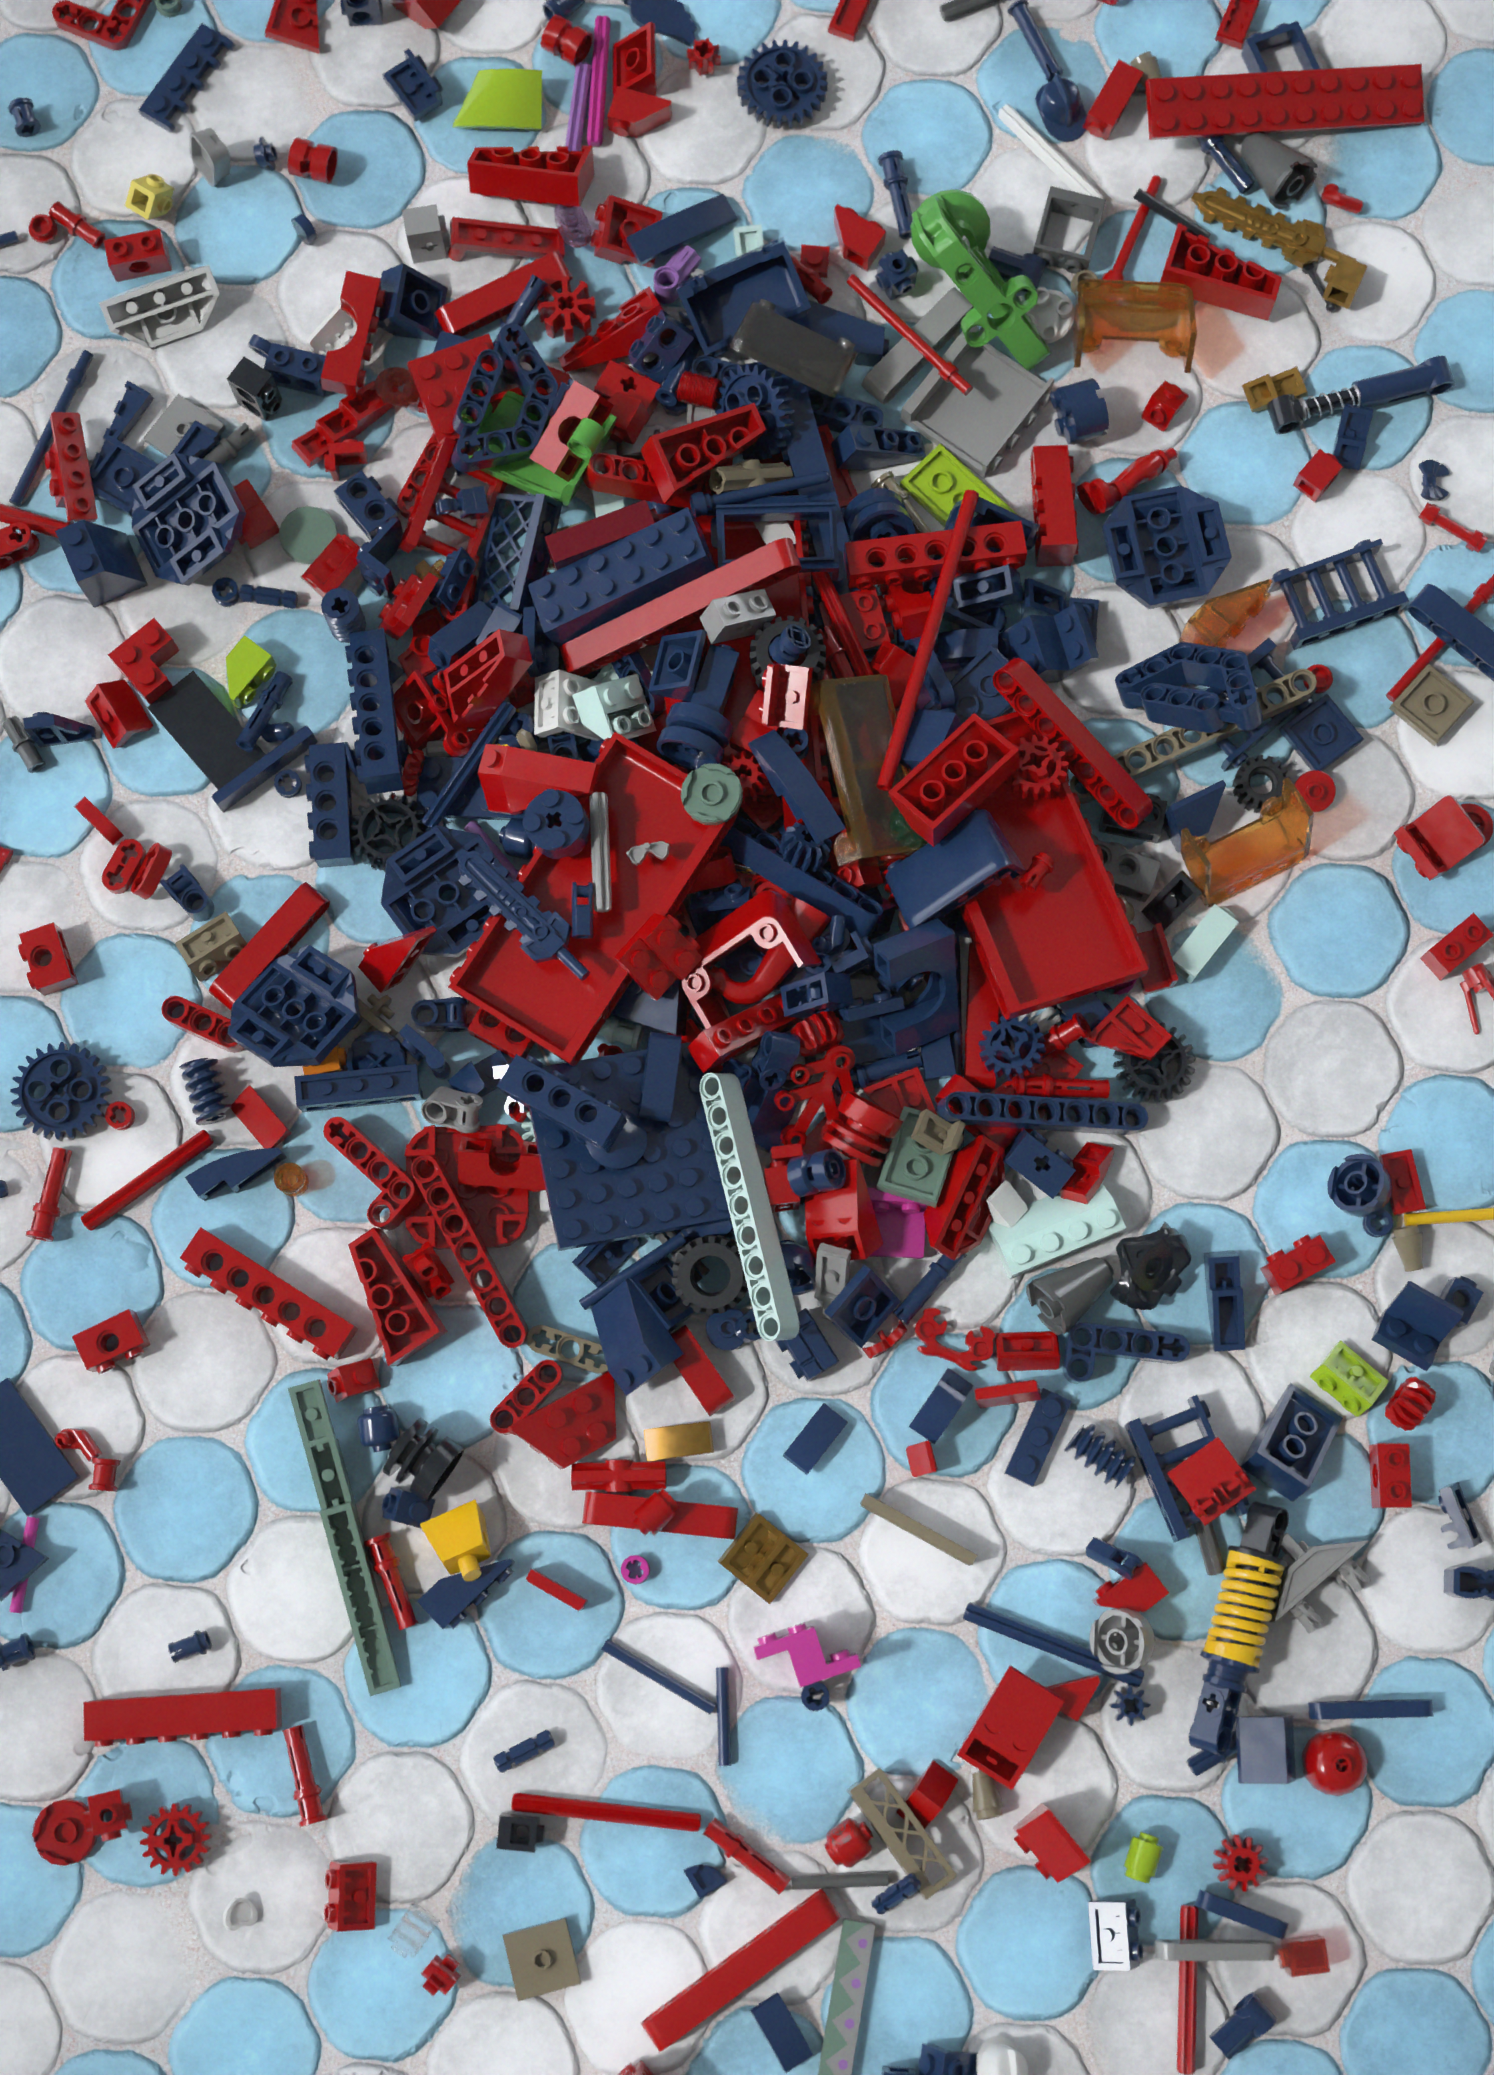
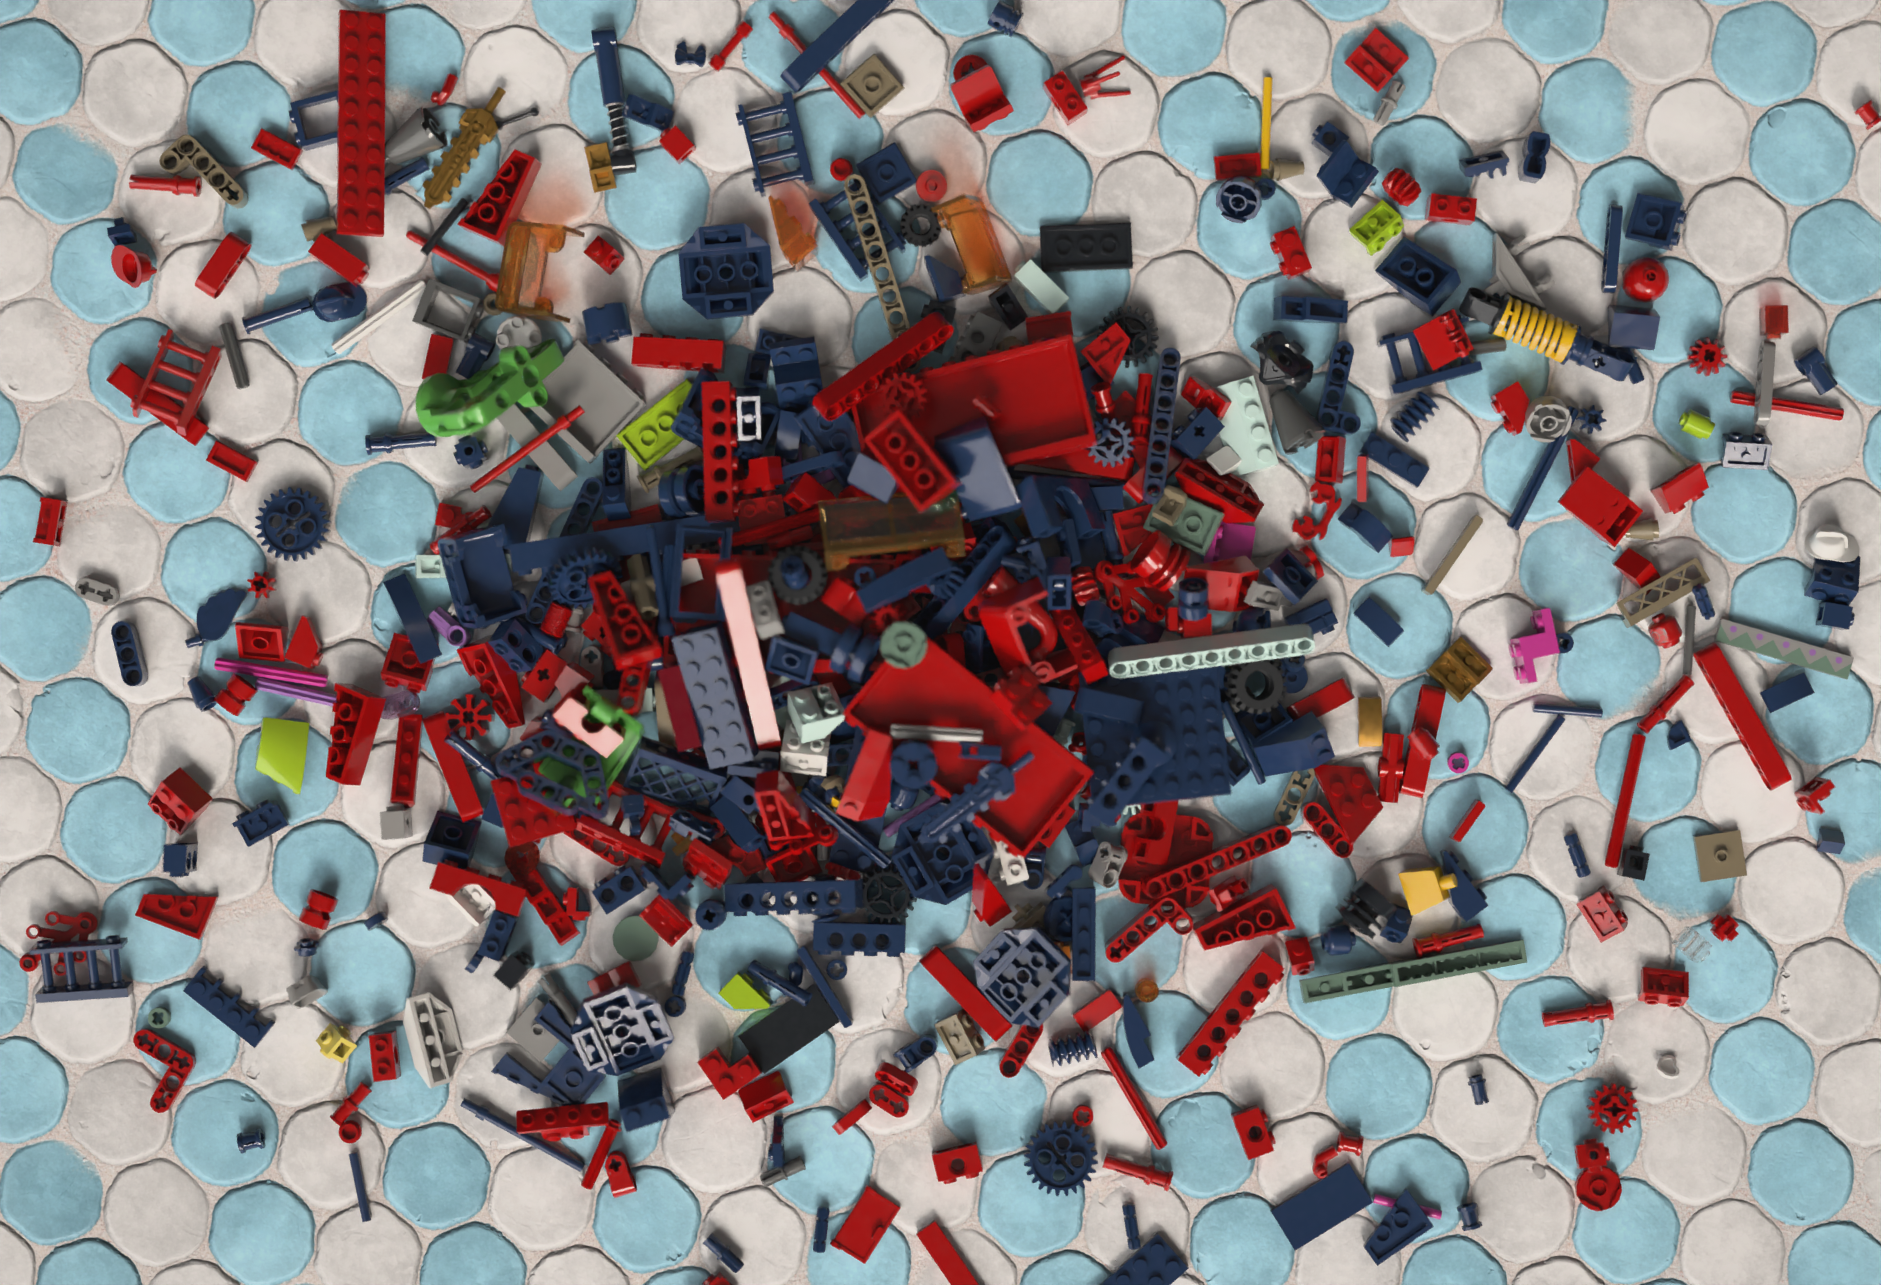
camera: 85 degrees left, 10 degrees up
red brick [83,1688,282,1747] -> none
light grey piece [626,841,670,865] -> none
clear smoke windscreen [730,298,862,398] -> none
bracket [759,663,813,730] -> none
red slope [833,204,886,271] -> none
red piece [876,489,979,791] -> none
dark blue pin [892,1253,967,1325] -> none
red piece [1077,448,1177,515] -> none
dark blue bar [1086,1537,1143,1580] -> none
dark blue piece [1115,642,1263,733] -> none
dark blue beam [1195,1889,1289,1940] -> none
pearl gold brick [1322,255,1368,309] -> none
none -> red tile [422,334,455,379]
none -> white bracket [992,841,1029,885]
none -> black tile [1040,223,1133,273]
none -> bracket [1576,886,1628,943]
none -> dark blue plate [1625,193,1687,251]

